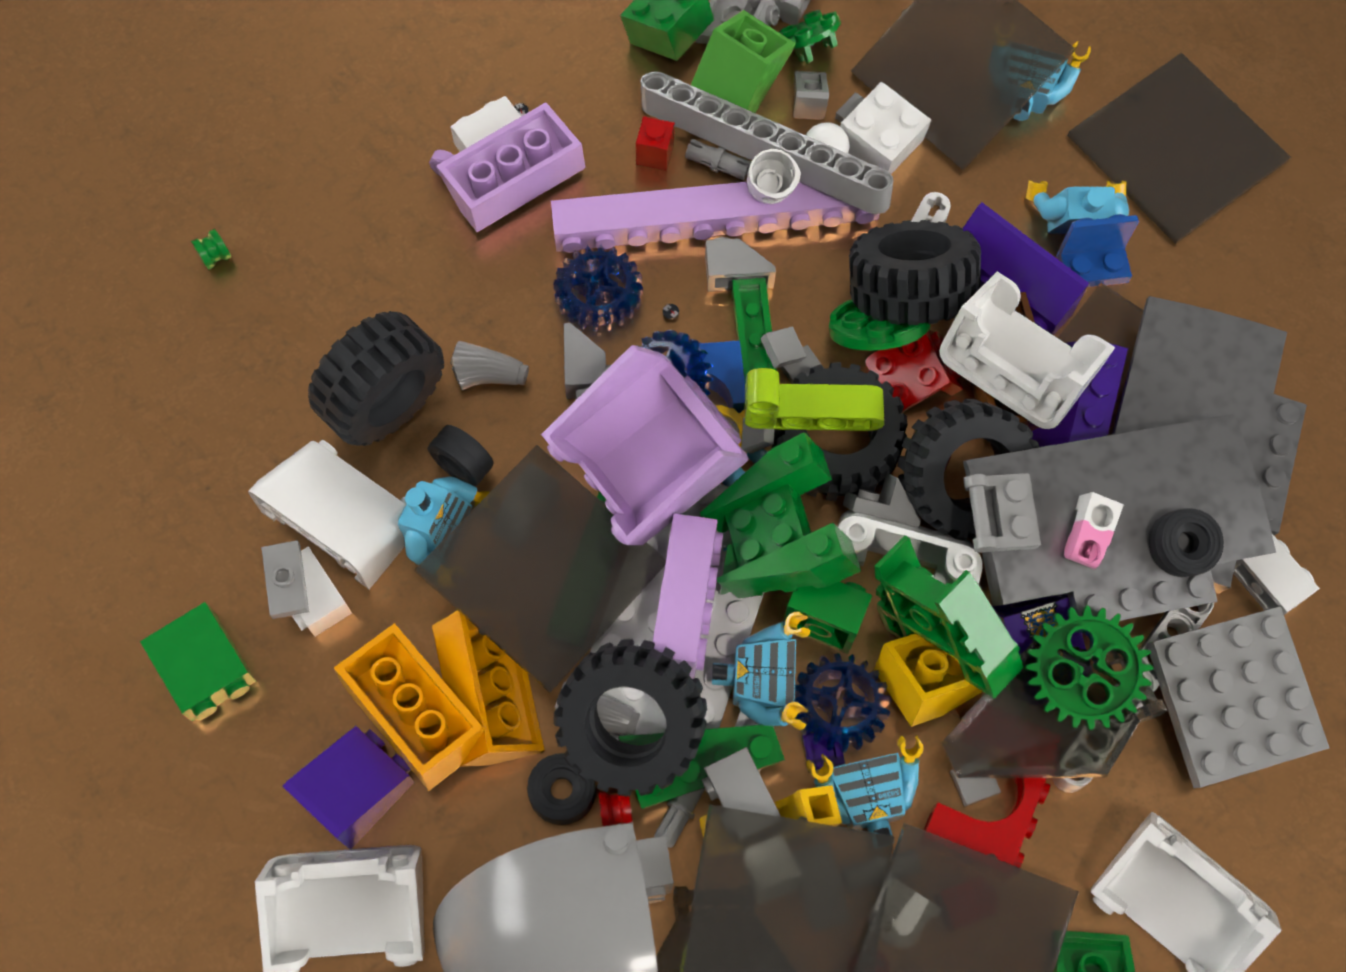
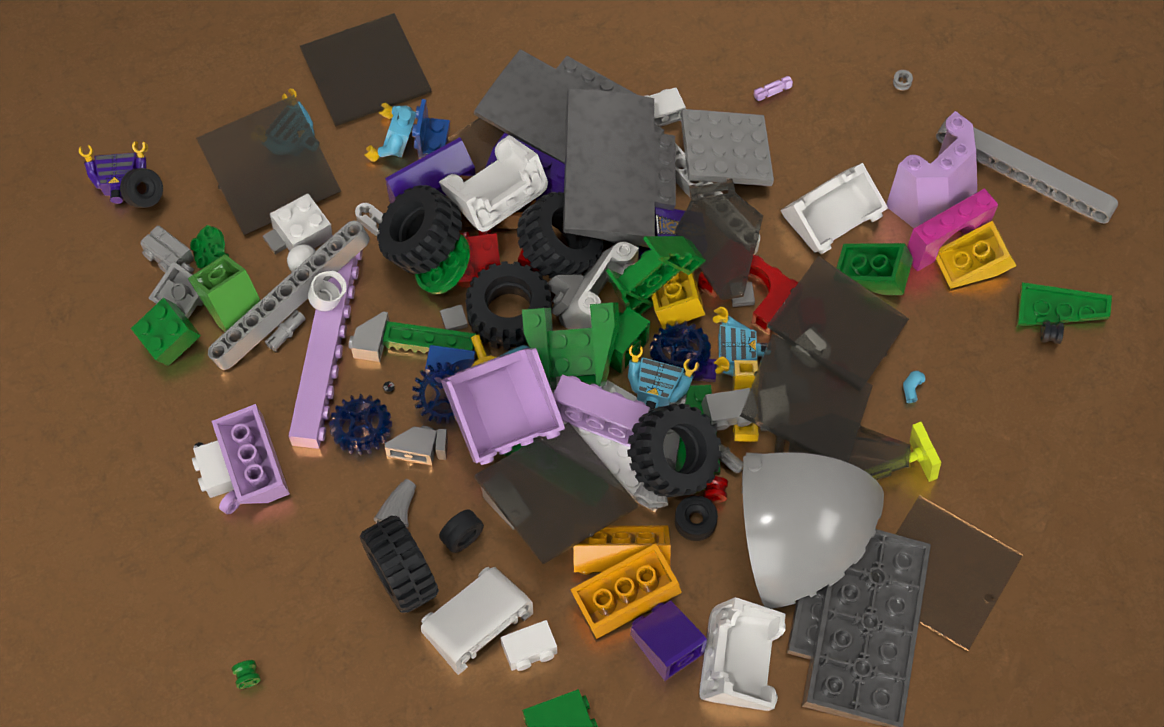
camera: 75 degrees left, 5 degrees down
light grey plate [261,540,309,619] -> none
medium azure torso [398,476,502,589] -> none
red brick [636,116,675,171] -> none
light grey tile [741,418,774,454] -> none
lime beam [745,368,885,431] -> none
light grey tile [761,327,807,369] -> none
light grey slope [793,71,829,120] -> none
light grey plate [963,473,1041,552] -> none
green gear [1025,606,1153,731] -> none
leg [1064,492,1124,569] -> none
black tyre [1149,508,1224,577] -> none

